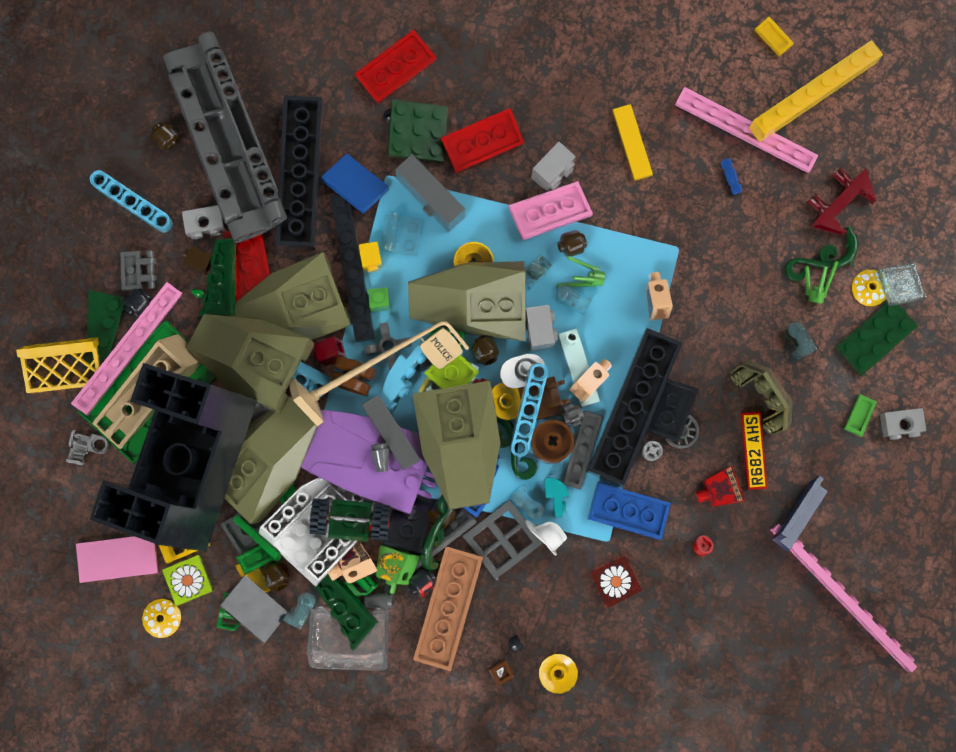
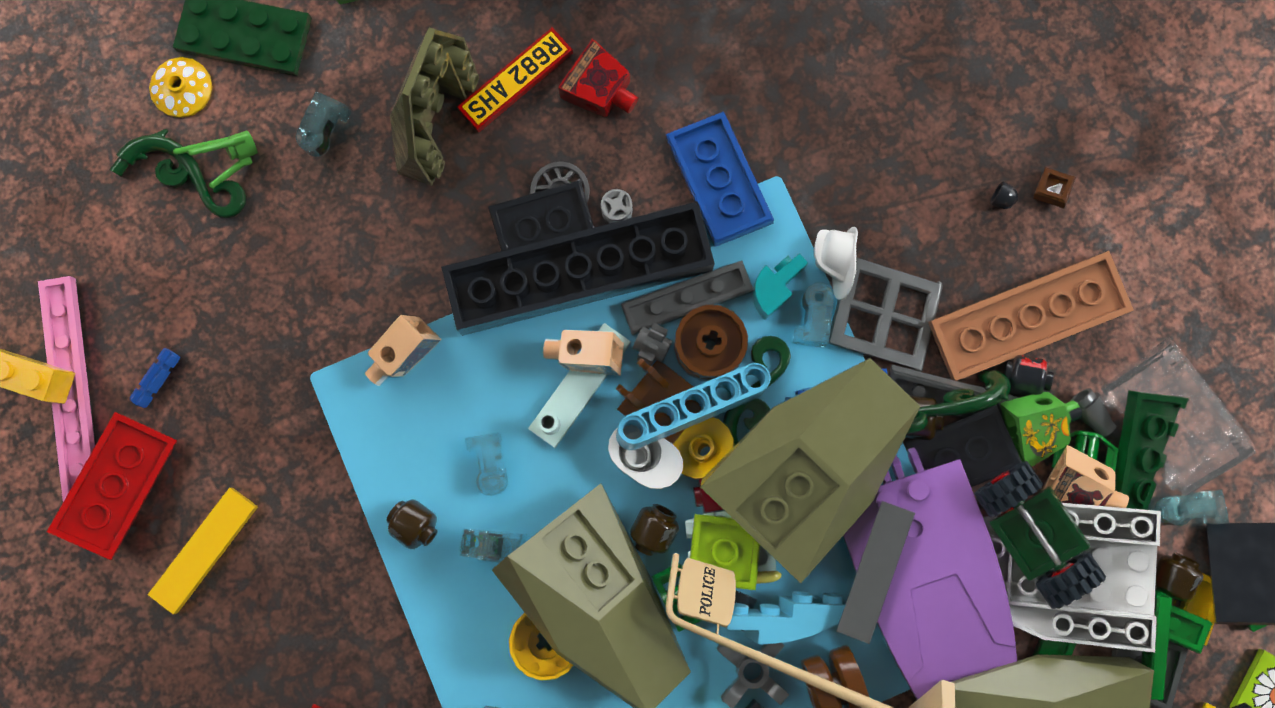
camera: 120 degrees left, 0 degrees up
dark grey cone [370,443,389,472] -> none
bright pink tile [508,181,593,241] -> none
light grey brick [525,305,558,352] -> none
light grey brick [531,142,576,192] -> none
yellow dish [539,654,578,694] -> none
bright green plant [557,256,605,287] -> none
tile [590,556,642,608] -> none
red tile [693,536,714,556] -> none
dark red hose [807,167,877,235] -> none
clear light blue tile [877,263,926,306] -> none
none -> red plate [47,412,178,560]

